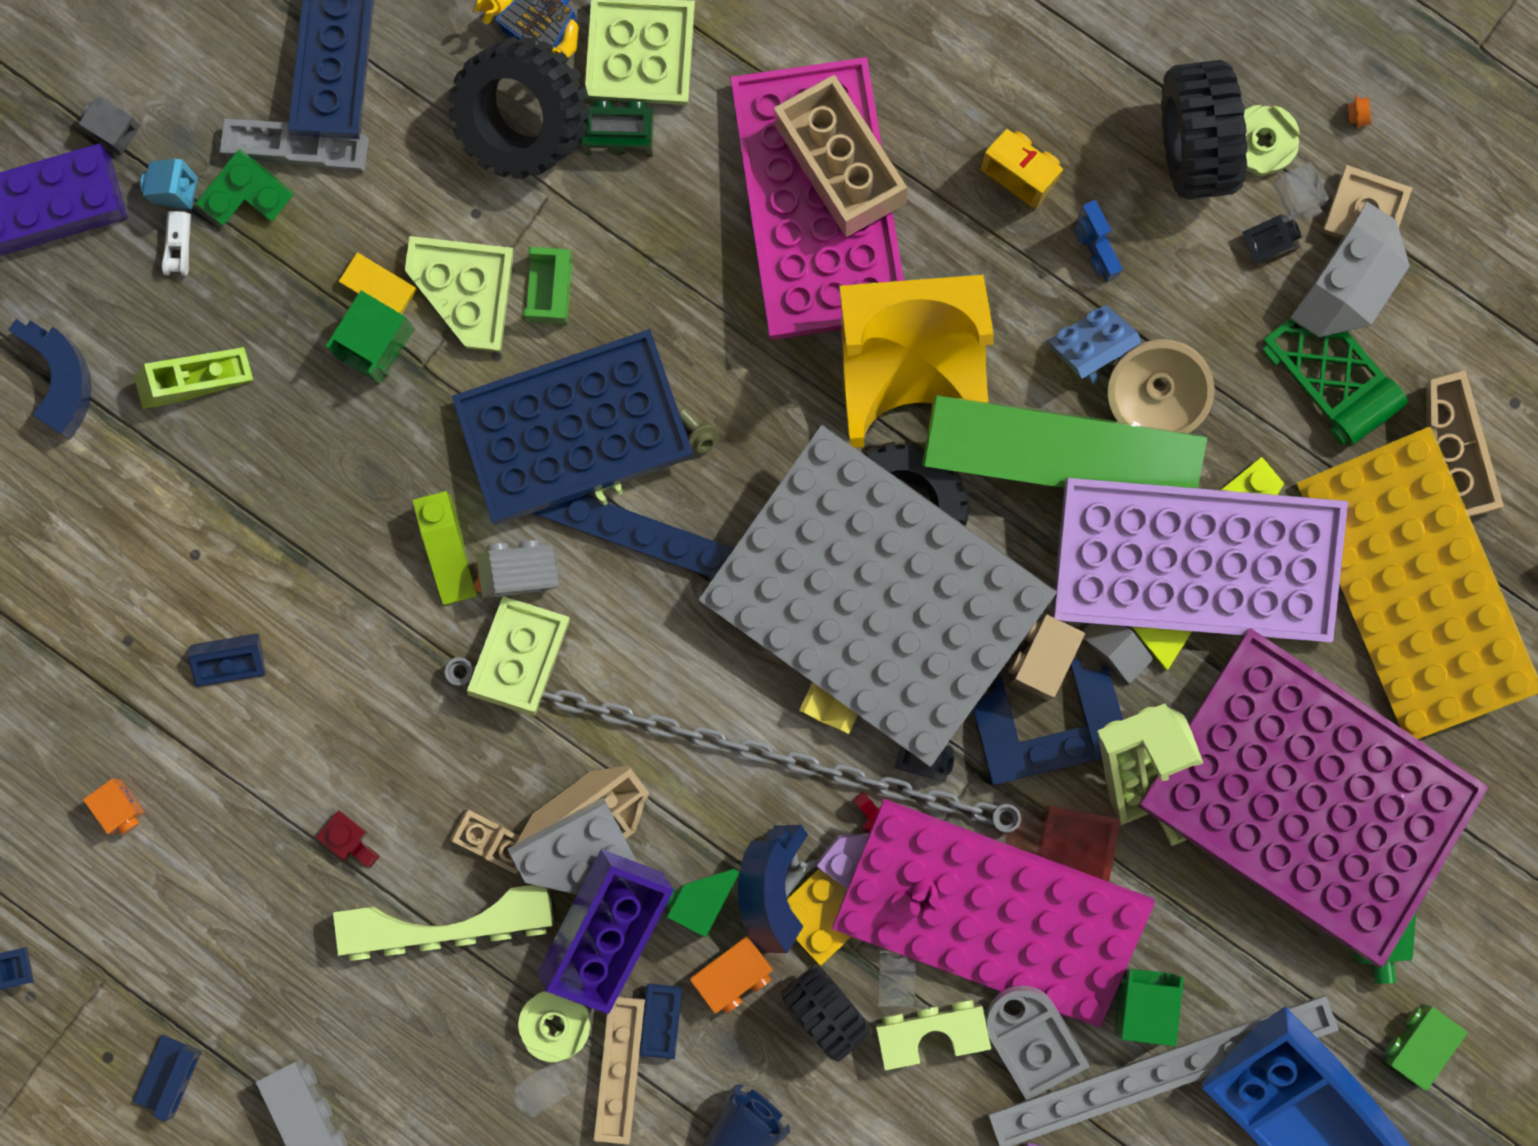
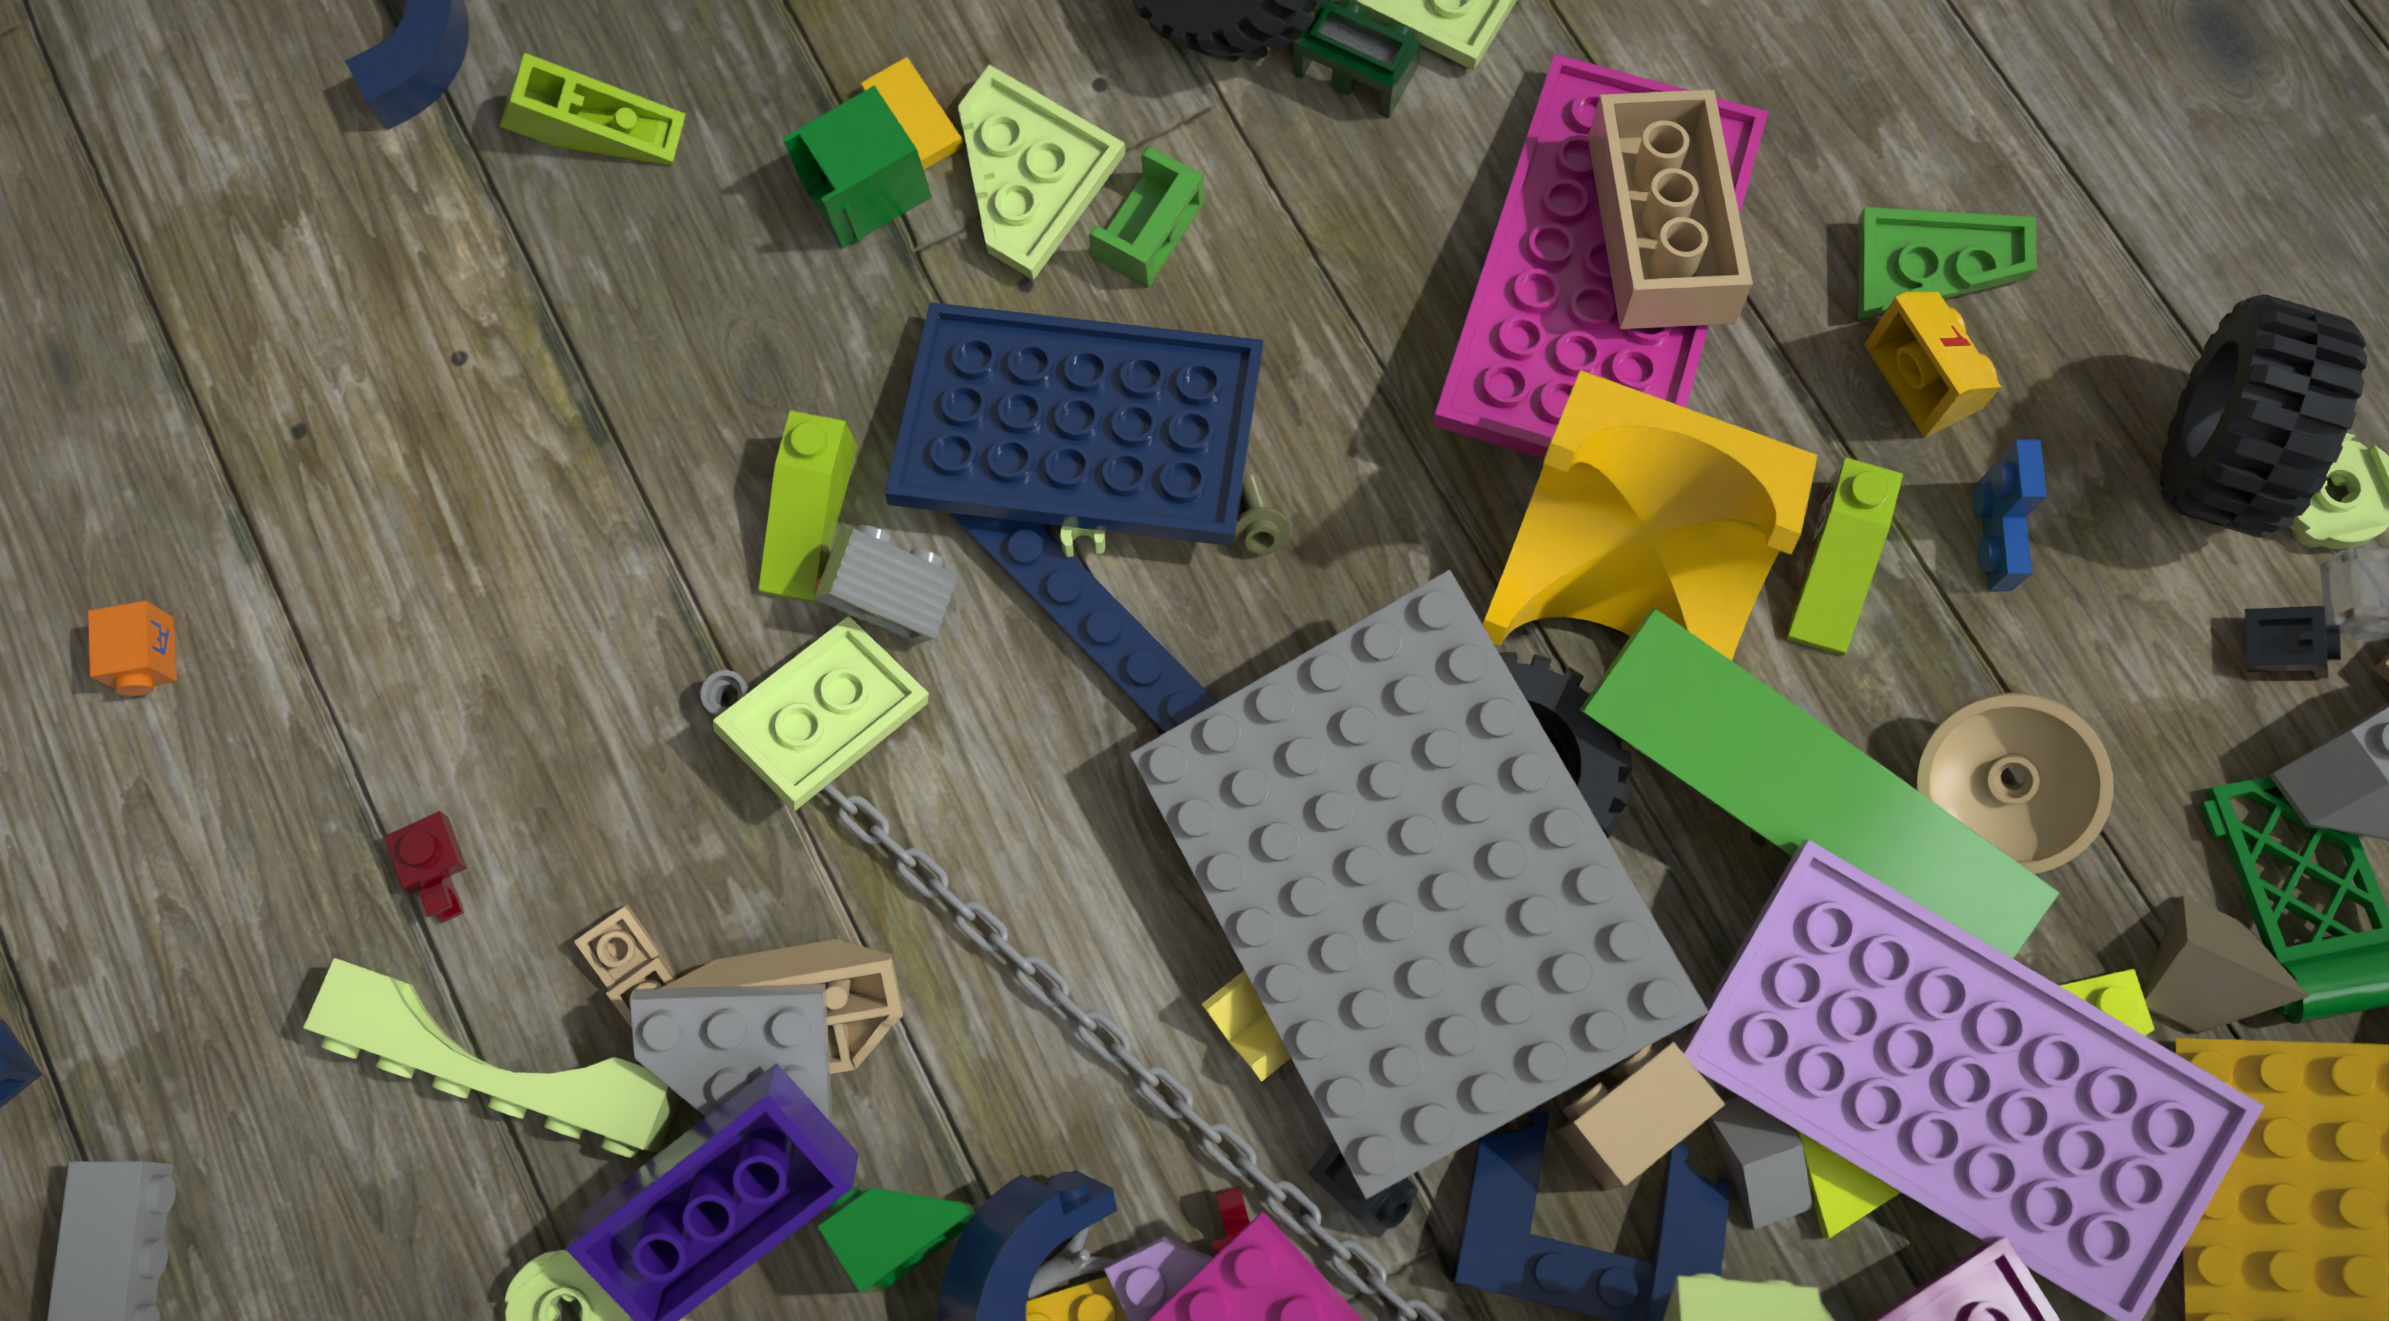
camera: 30 degrees right, 10 degrees down
dark blue slope [187,634,266,687] -> none
medium blue plate [1047,305,1142,385] -> none
none -> lime slope [1786,457,1903,656]
none -> bright green wing [1858,207,2037,320]
none -> dark tan slope [2142,895,2310,1034]

